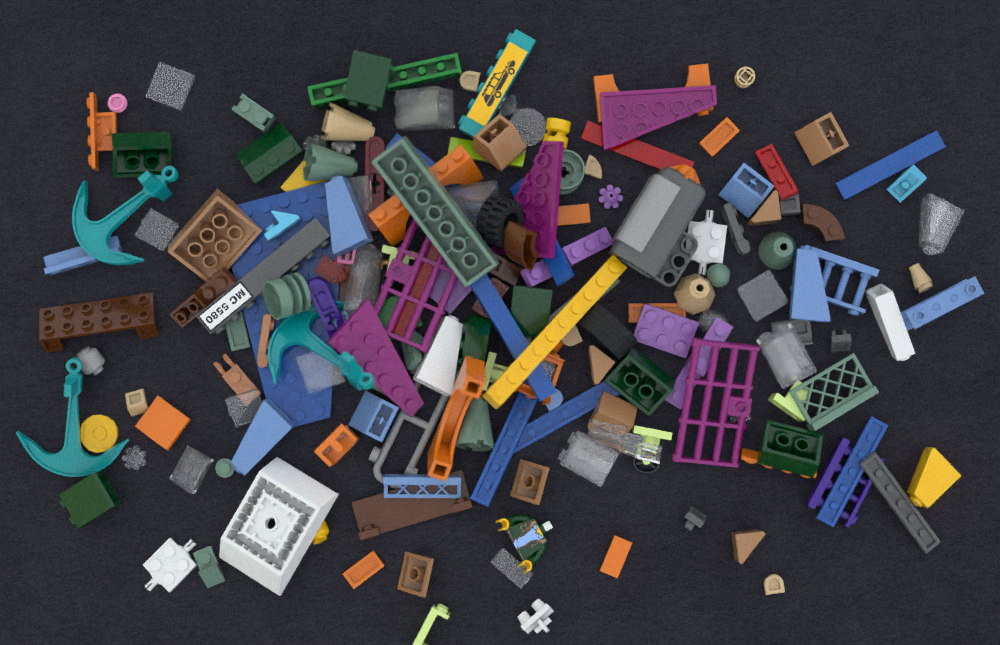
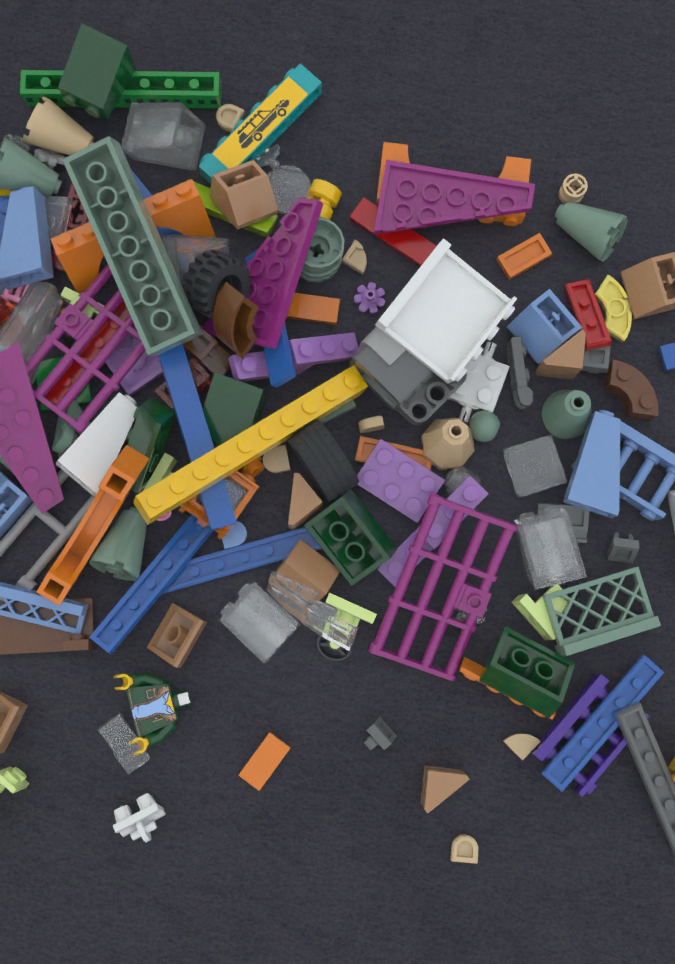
camera: 10 degrees right, 5 degrees down
none -> tan tile [358,415,385,433]
none -> white panel [375,238,517,384]
none -> tan tile [503,733,541,760]
none -> sand green cone [555,201,628,262]
none -> light yellow tile [595,275,632,343]

